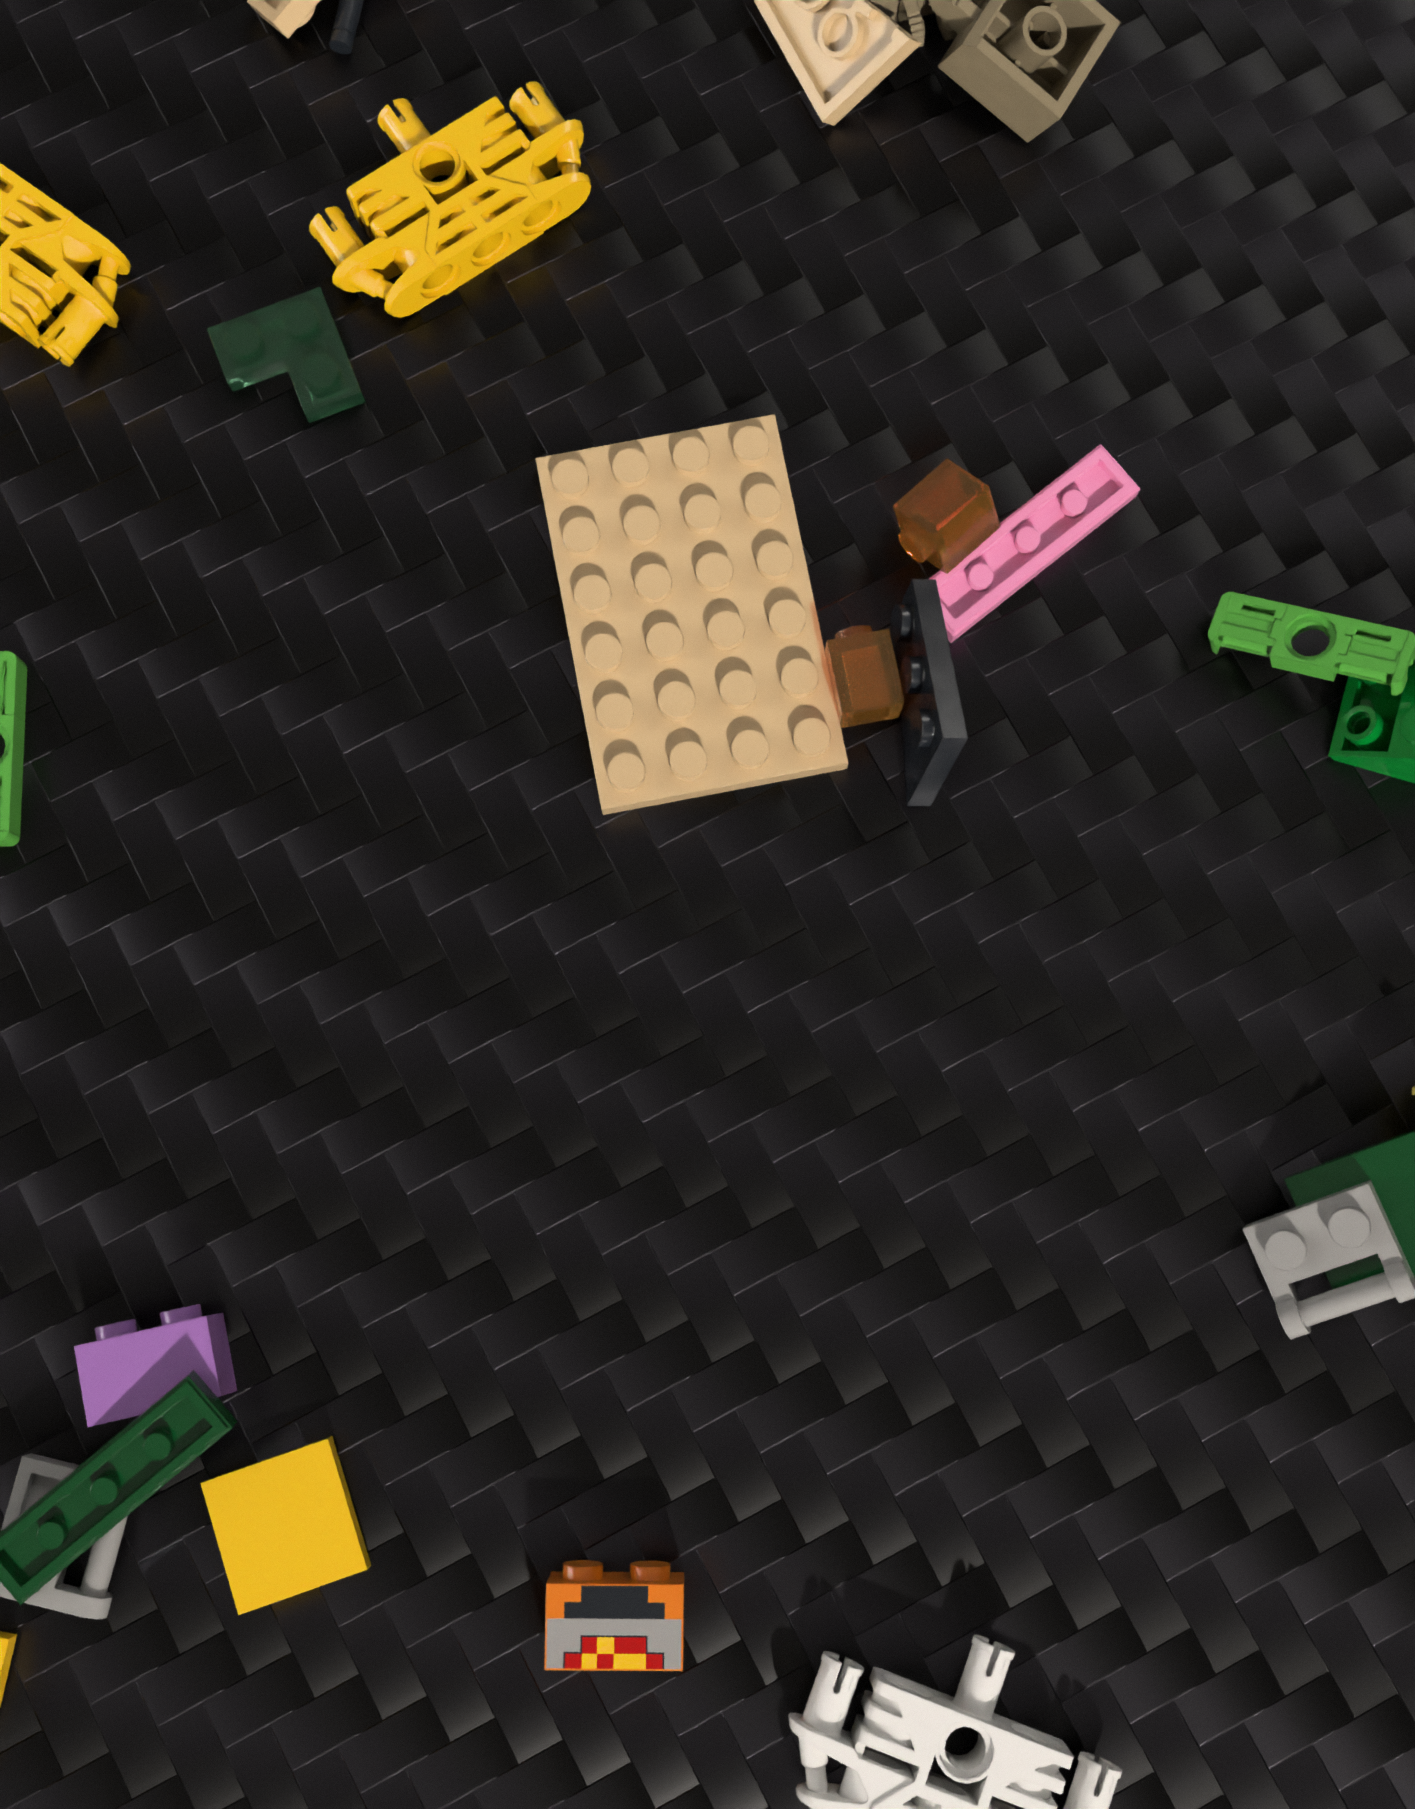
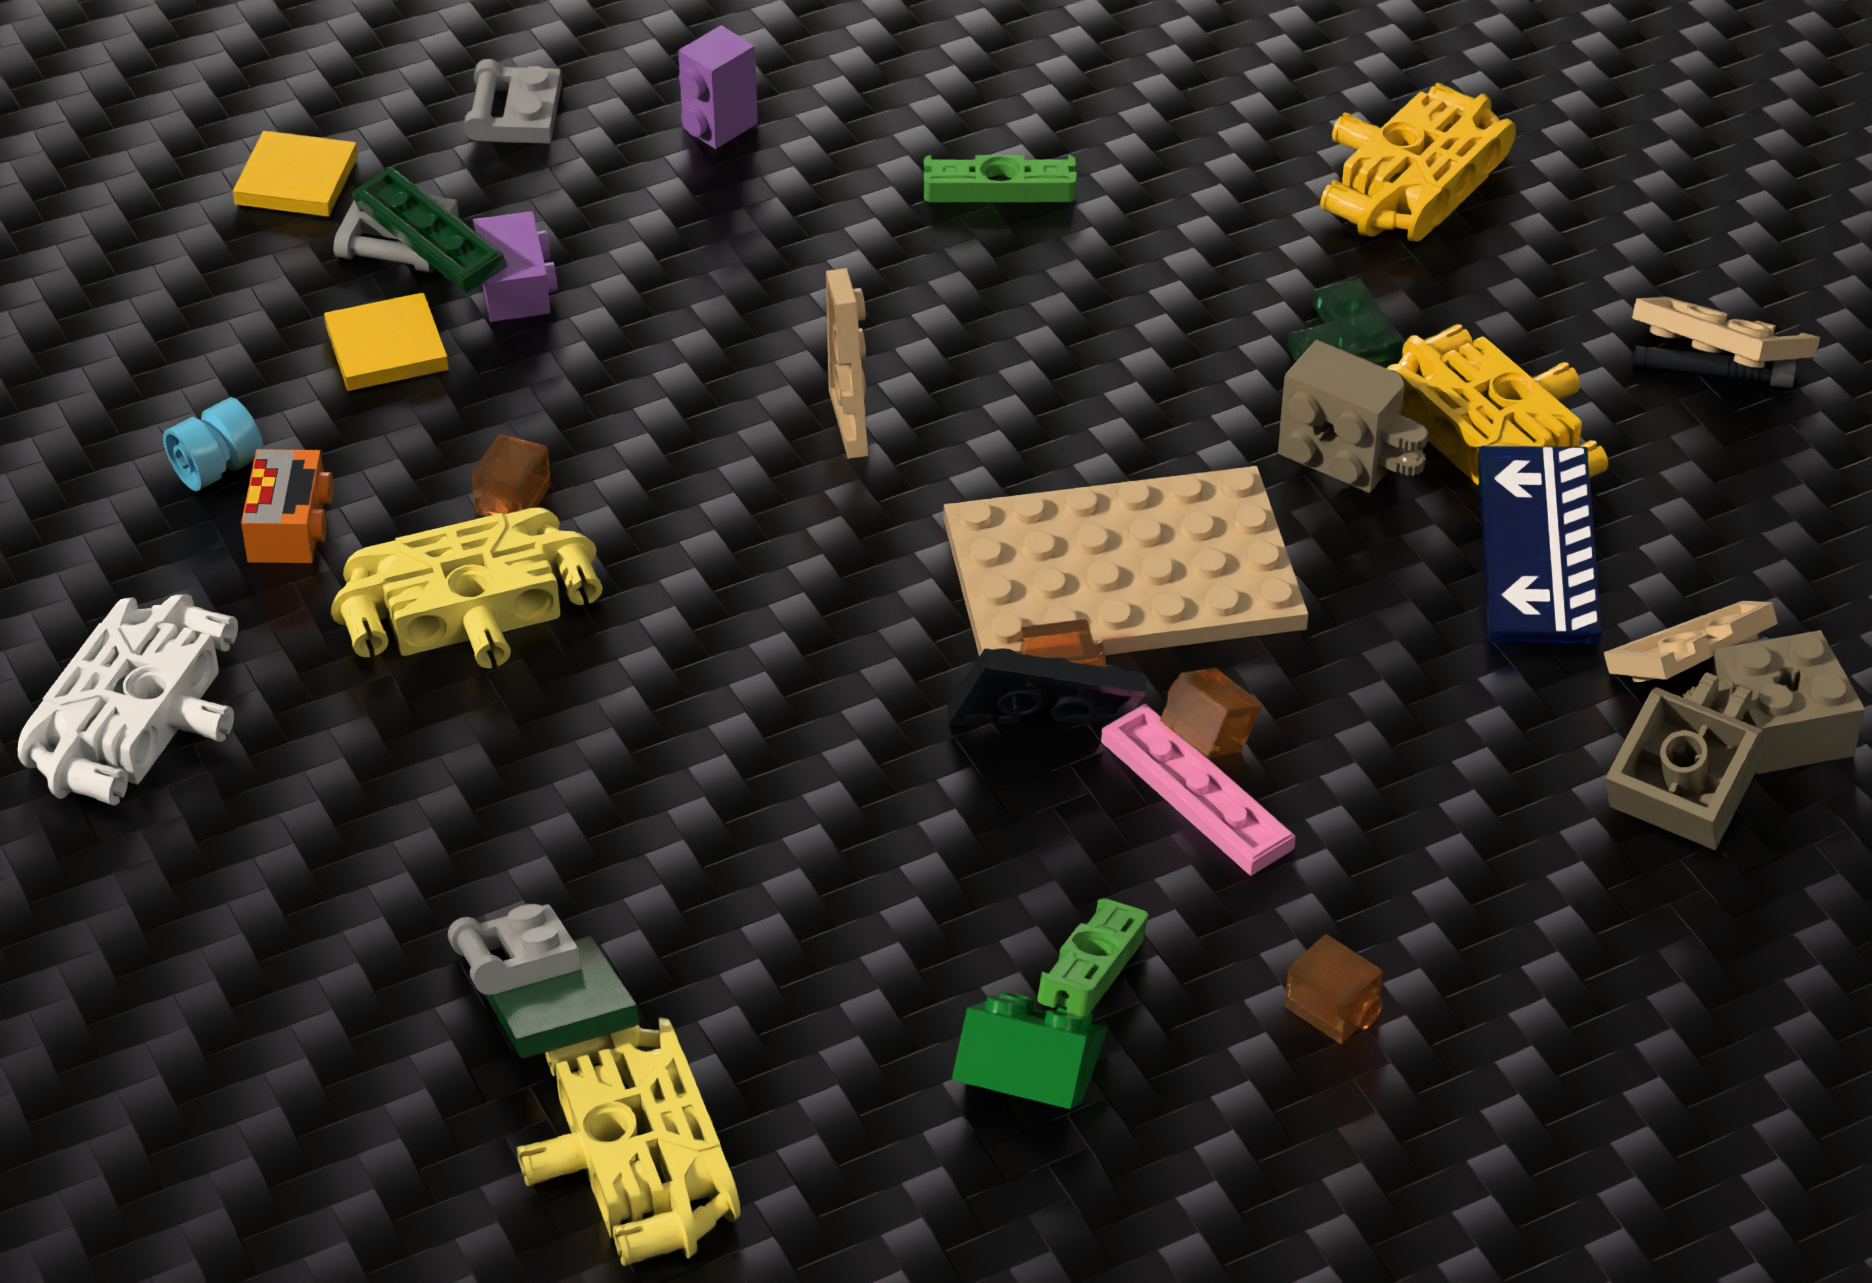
camera: 90 degrees right, 35 degrees down
none -> medium azure wheel [163,397,264,491]
none -> light yellow piece [331,507,603,668]
none -> clear orange brick [471,434,551,516]
none -> tan wing [826,268,869,459]
none -> dark tan hinge [1278,340,1429,493]
none -> clear orange brick [1284,934,1383,1044]
none -> clear blue tile [1477,446,1602,643]

